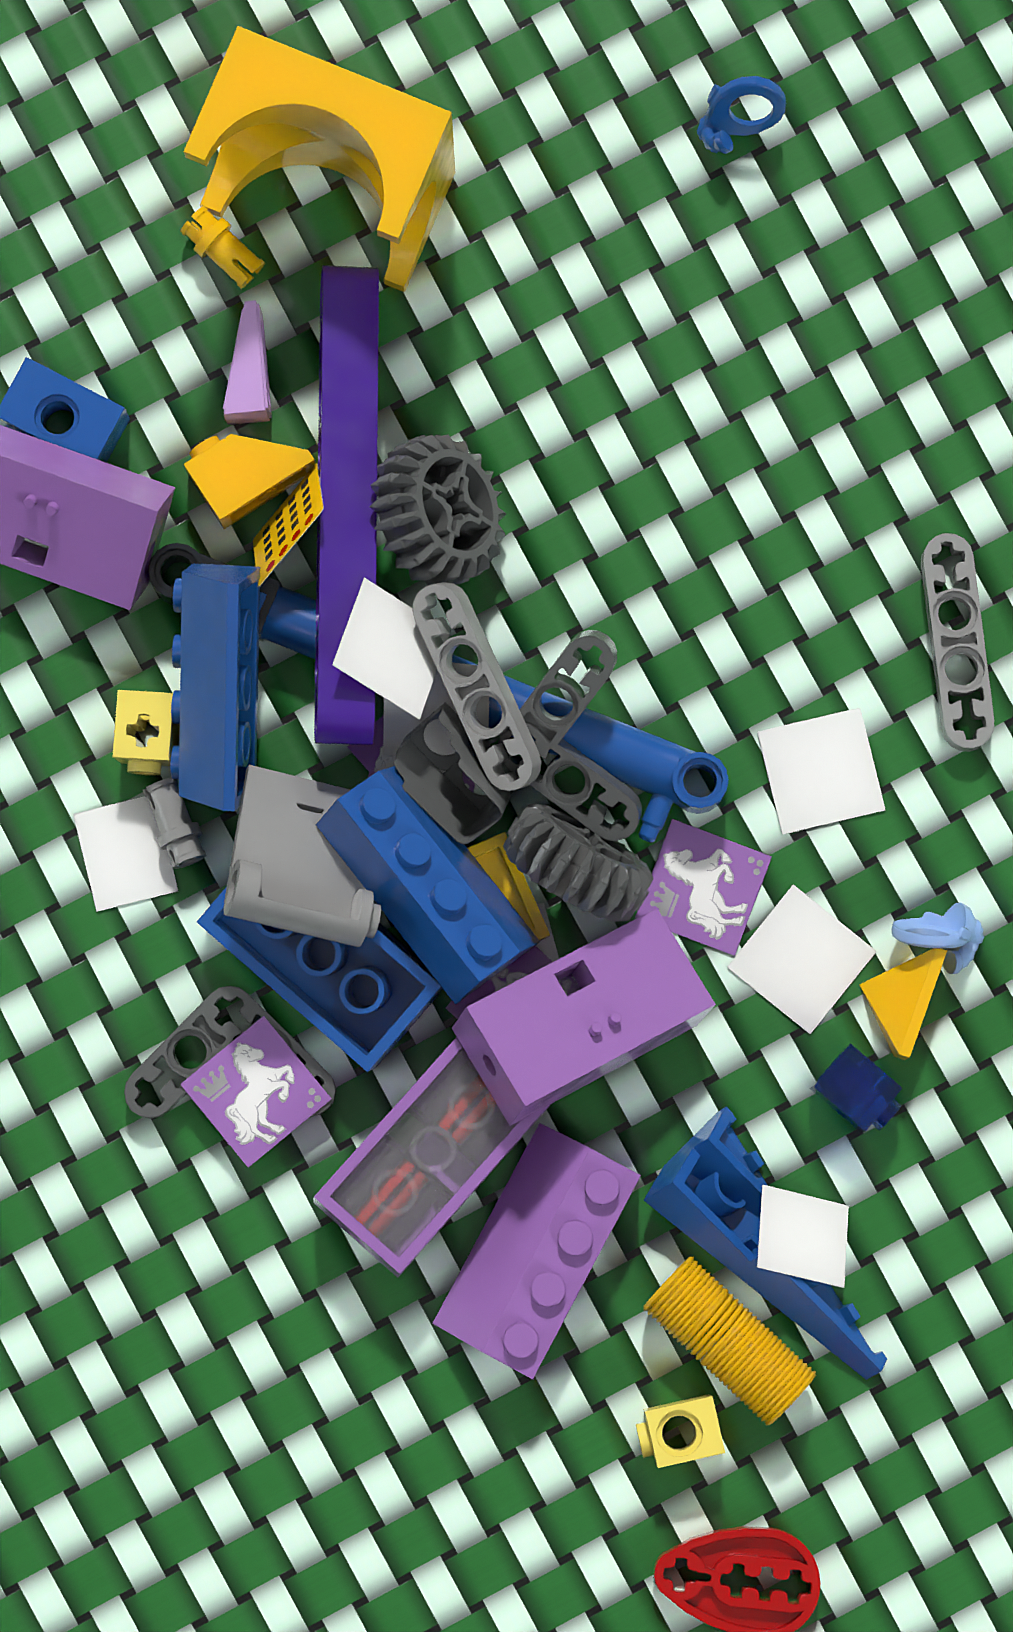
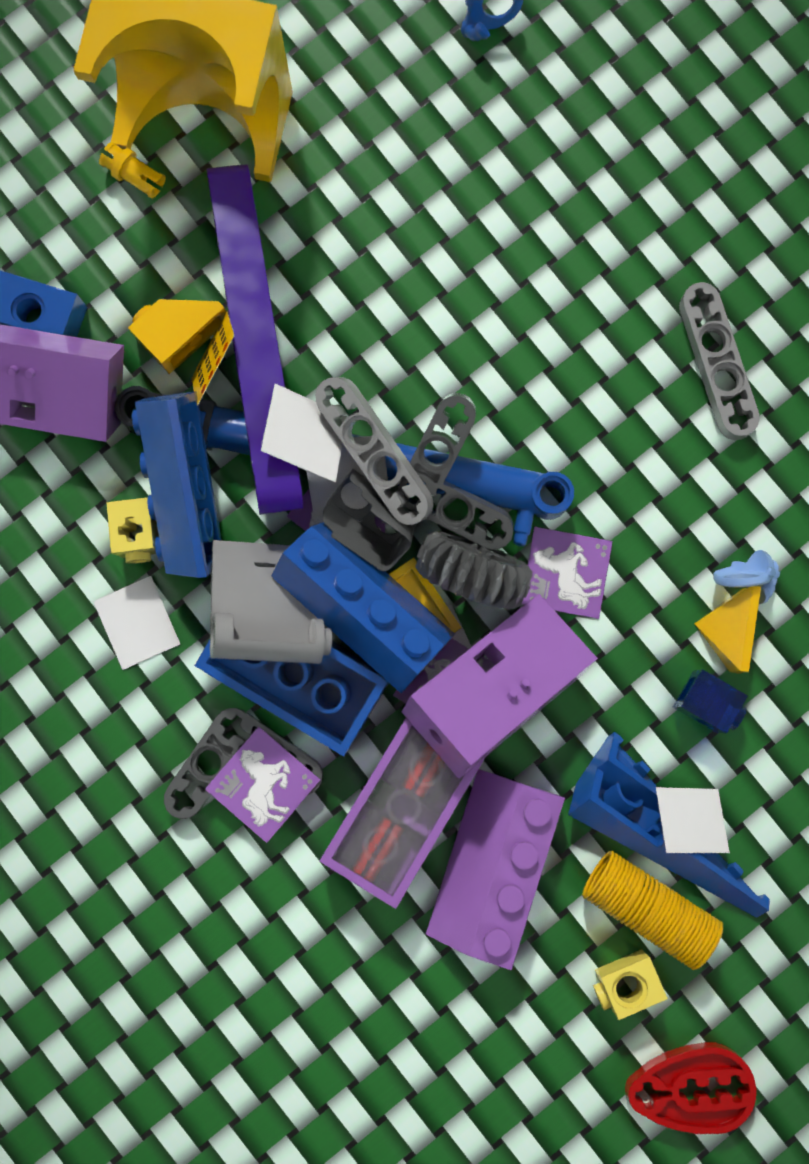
camera: 10 degrees left, 0 degrees up
light grey pin [143,778,207,869] -> none
lavender slope [223,300,272,425] -> none
dark grey gear [369,434,507,586] -> none
white sticker [727,885,877,1034] -> none
white sticker [757,708,885,834] -> none

